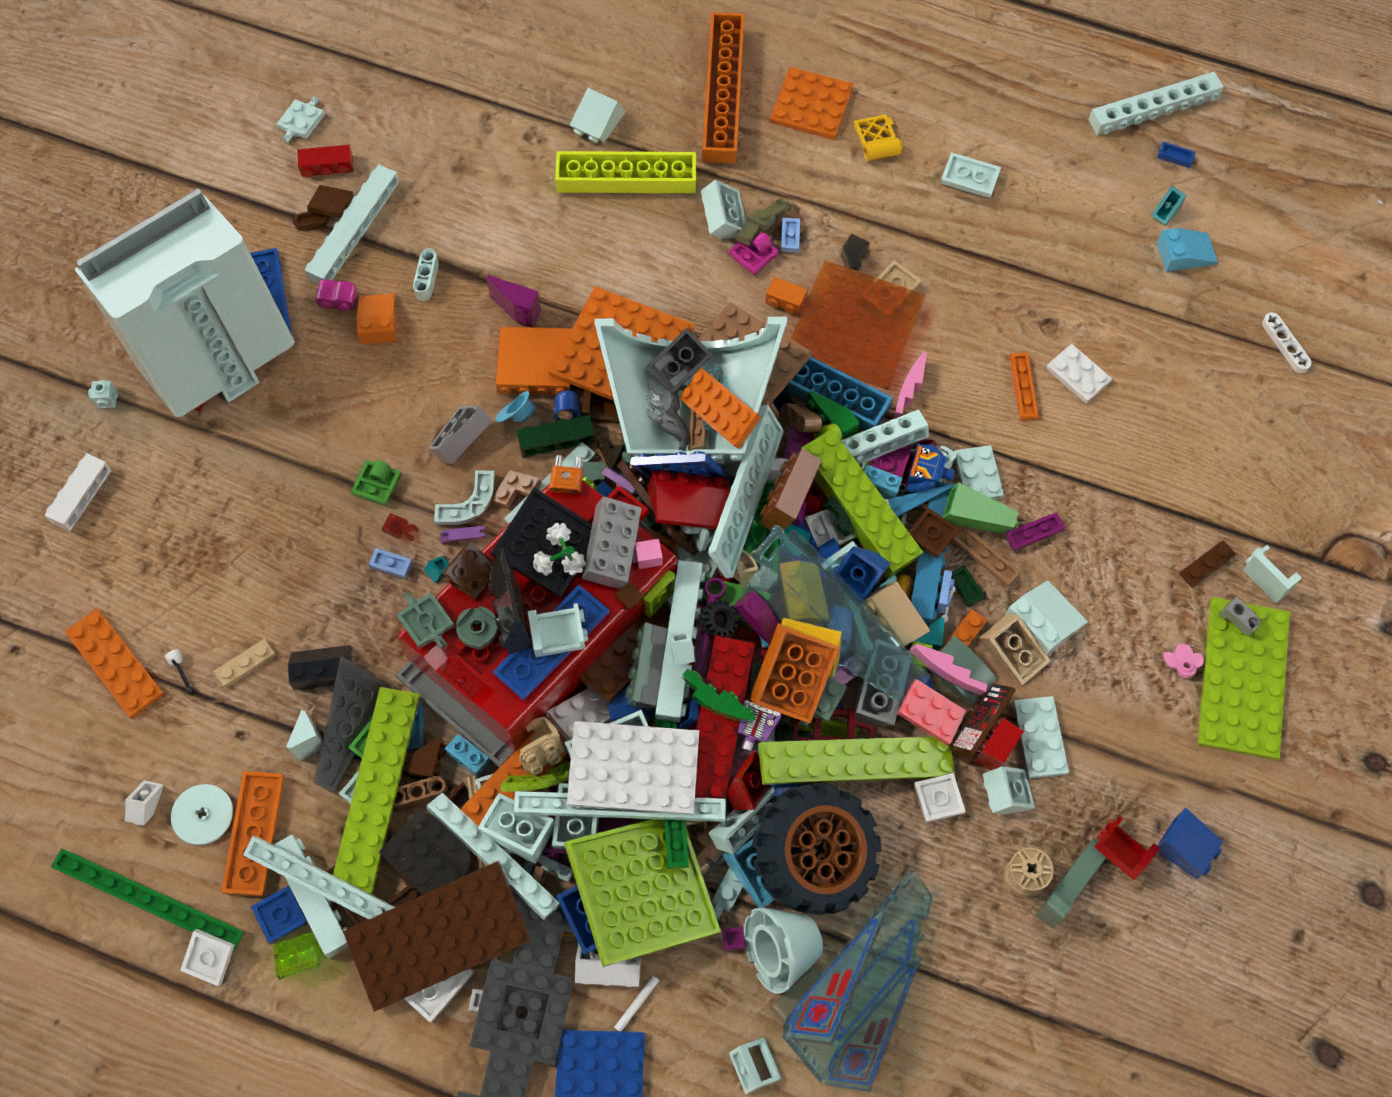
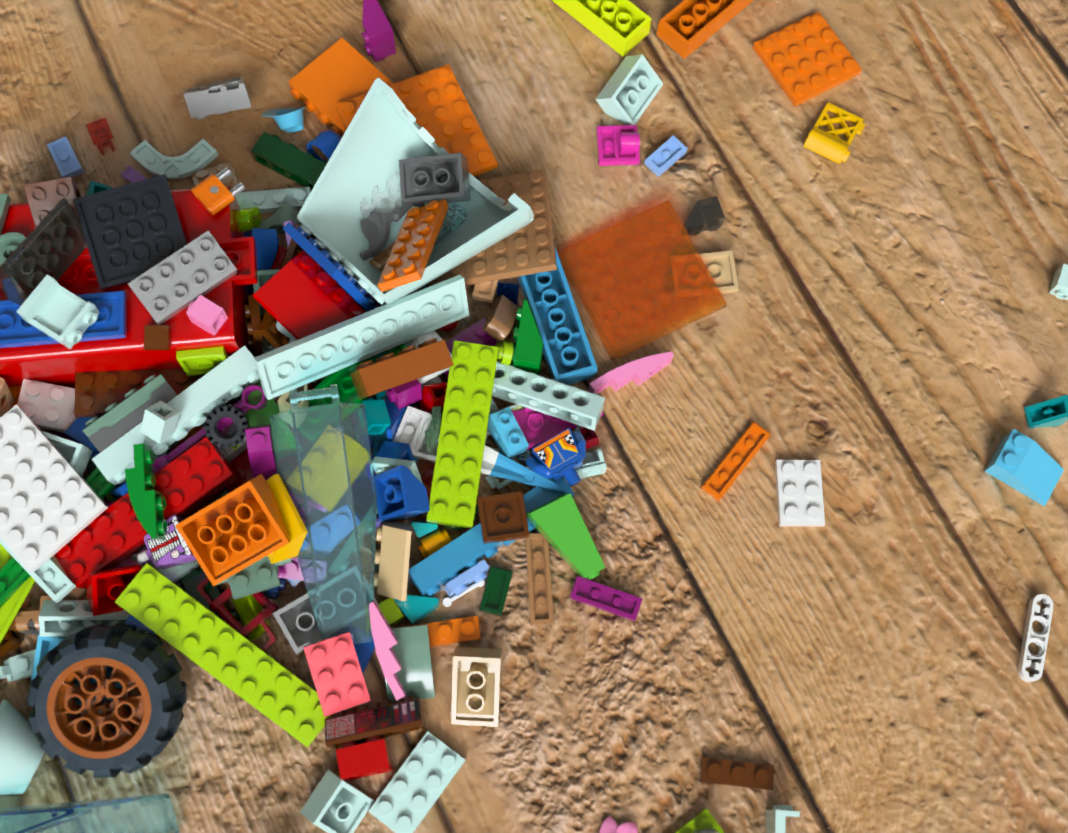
camera: 40 degrees right, 5 degrees up
bright green plate [351,460,402,507] -> none
white plant [533,523,586,576] -> none
olive plate [735,198,791,246] -> none
orange brick [765,277,807,315] -> none
white plate [914,773,966,823] -> none
light aqua plate [941,152,1001,198] -> none
light aqua plate [955,445,1004,500] -> none
light aqua slope [1005,580,1088,656] -> none

